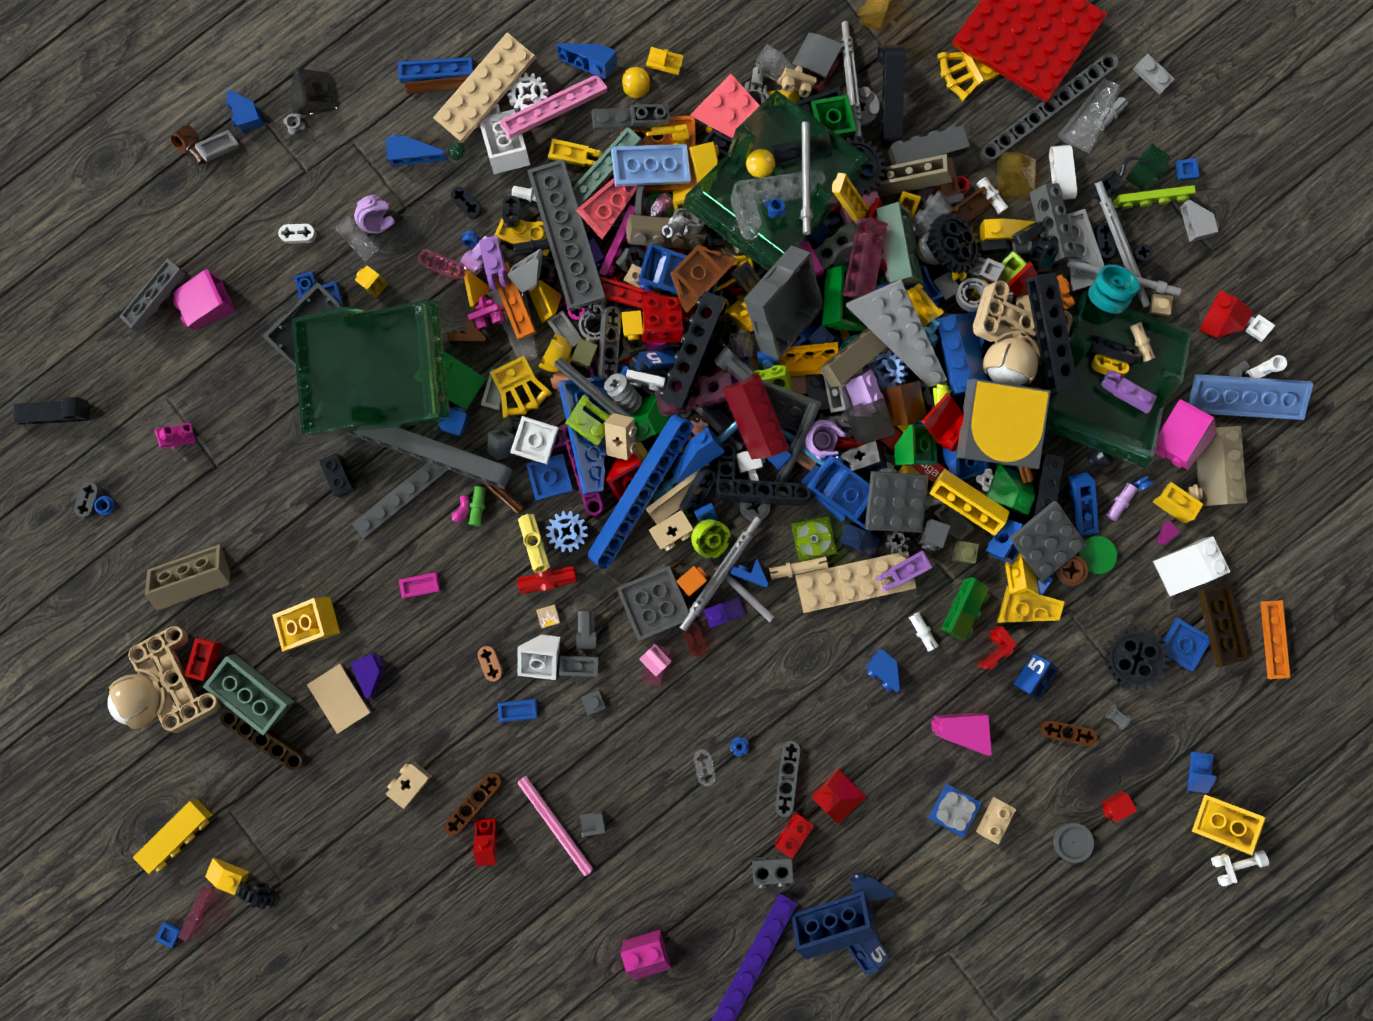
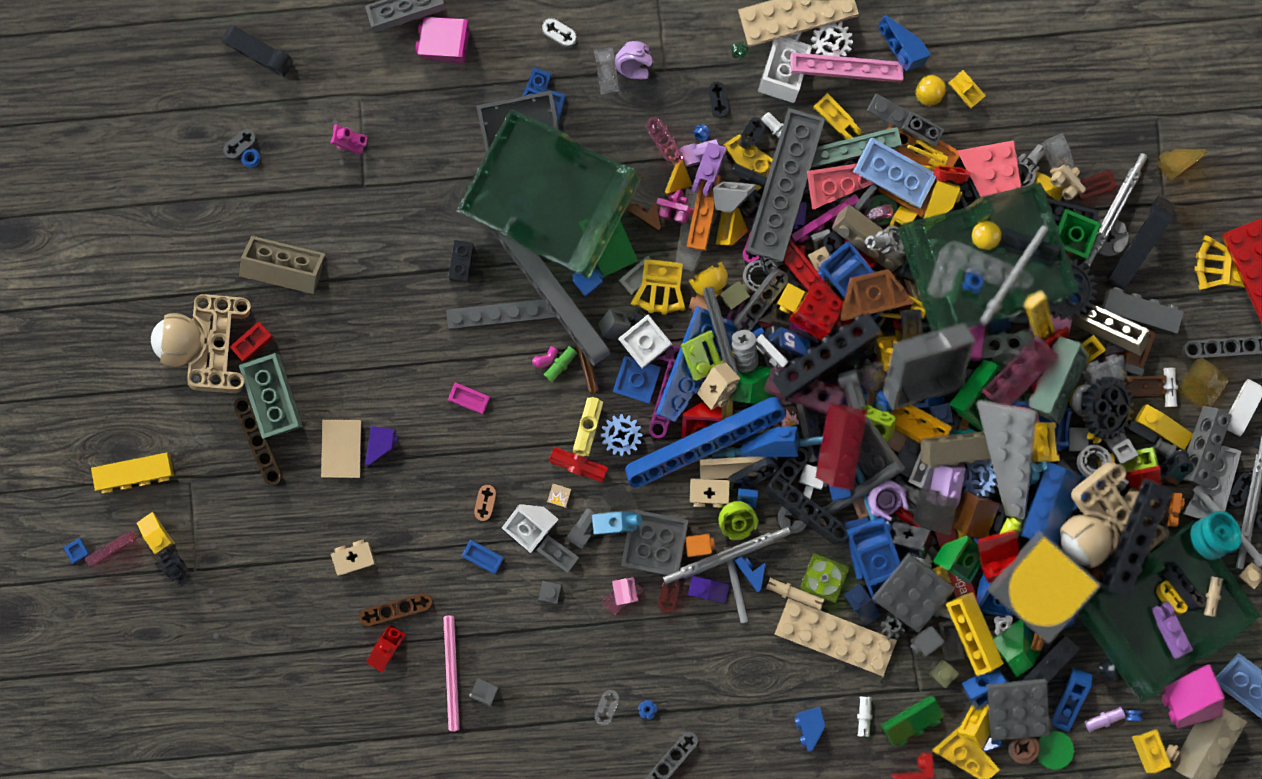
camera: 30 degrees right, 0 degrees up
yellow slope [273,596,340,652] -> none
yellow slope [355,266,388,298] -> none
blue slope [386,134,447,166] -> none
light grey tile [547,310,582,350] -> none
dark grey slope [792,33,843,79] -> none
medium lavender hinge [876,551,933,592] -> none
red plate [957,176,970,195] -> none
black beam [1012,221,1045,245] -> none
magenta slope [1157,521,1179,545] -> none
none -> torso [592,511,642,534]
none -> red plate [933,165,970,184]

